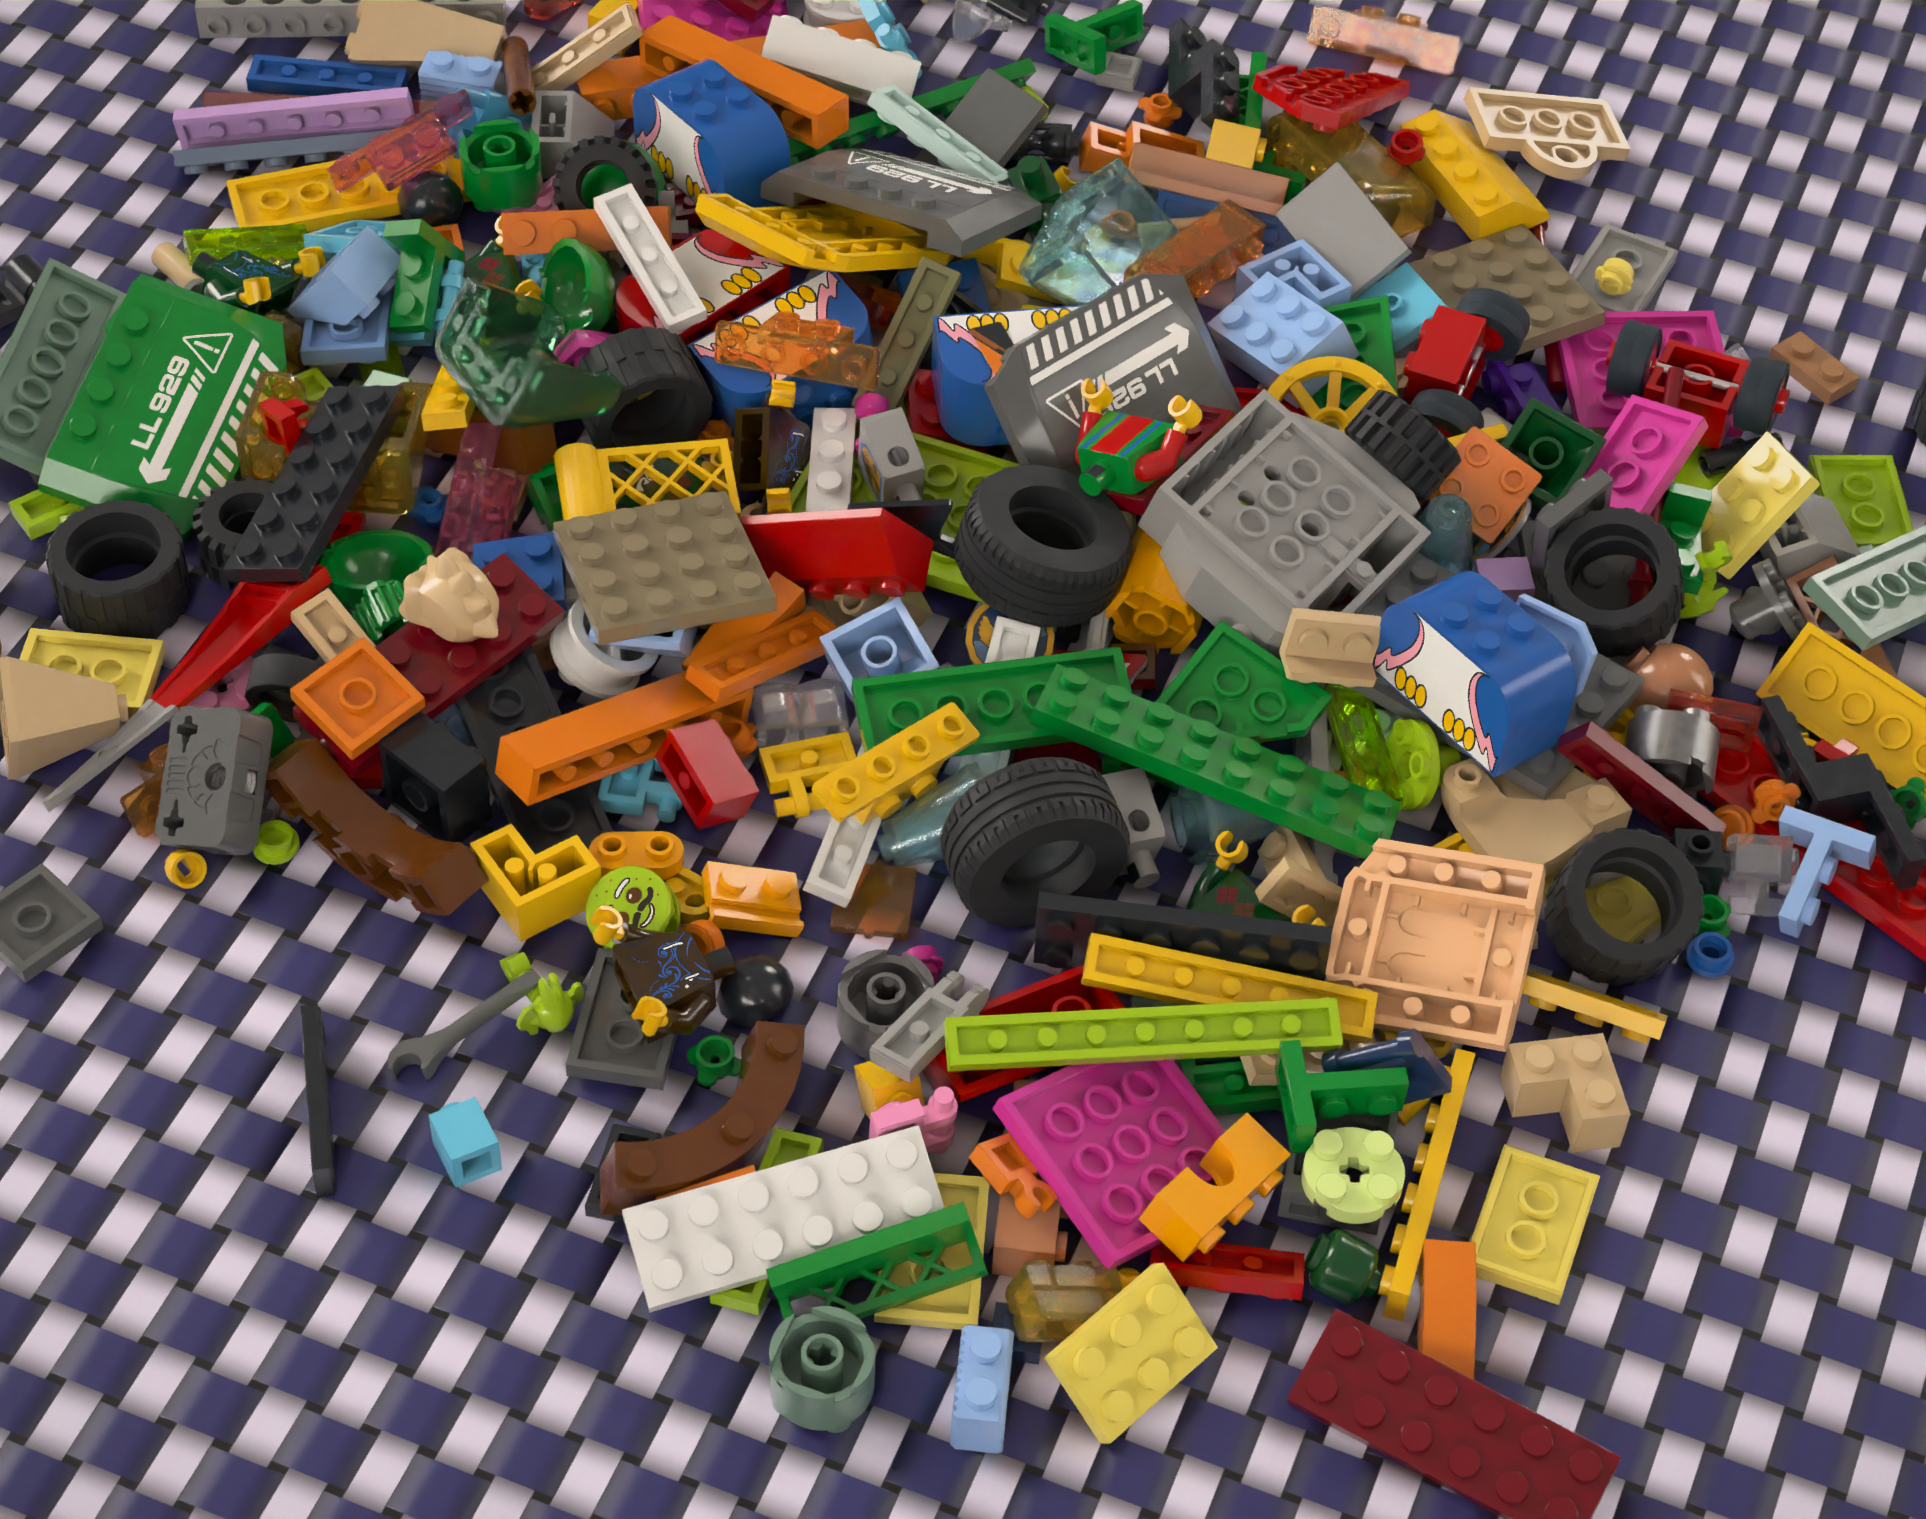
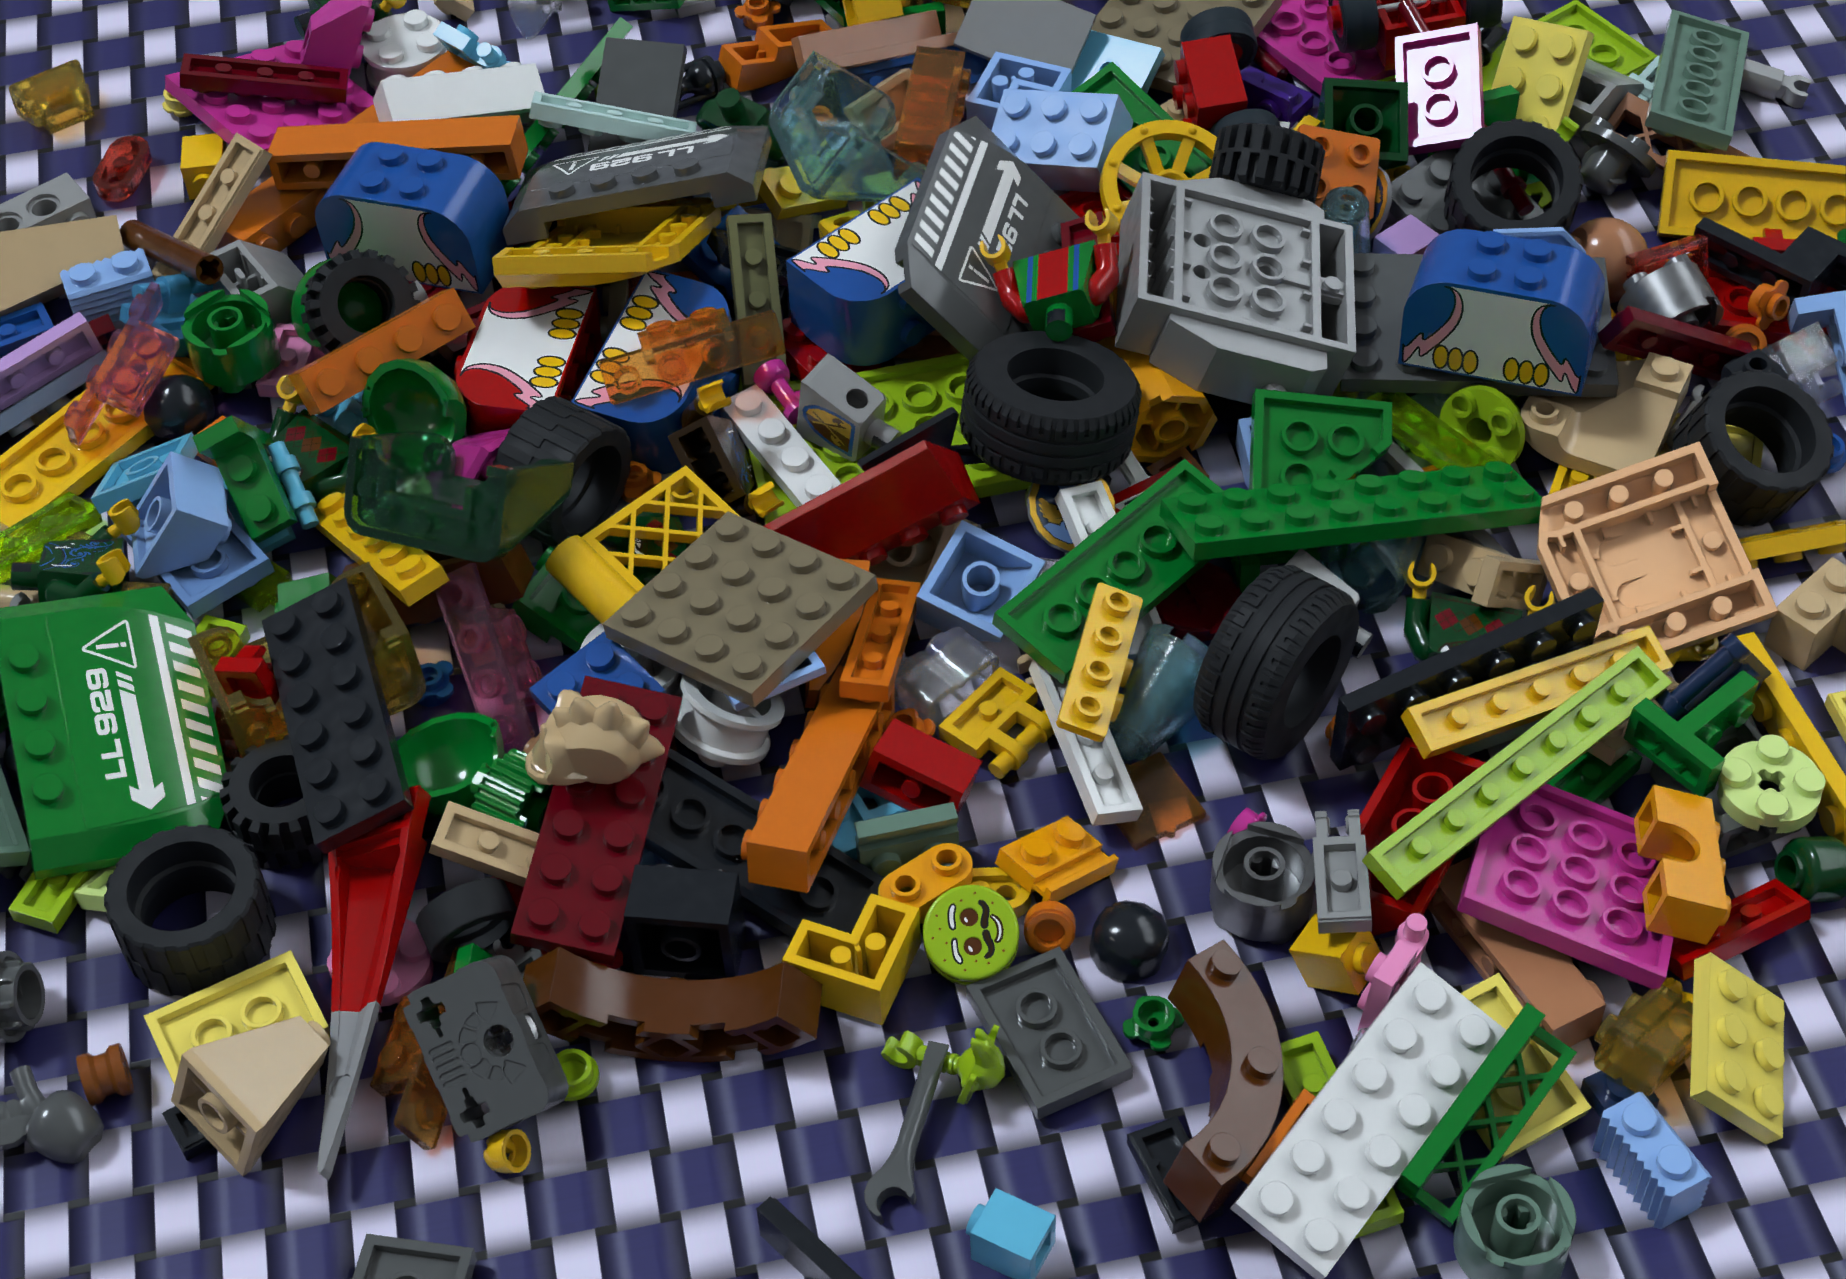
camera: 30 degrees left, 0 degrees up
orange plate [290,637,425,760] -> none
dark brown torso [589,905,736,1044] -> none
white plate [593,183,707,333] -> none
orange plate [968,1133,1058,1219] -> none
sticker [970,322,1014,375] -> none
tan bracket [1279,608,1381,687] -> none
dark grey plate [1531,469,1614,578] -> none
none -> sand green plate [854,802,959,878]

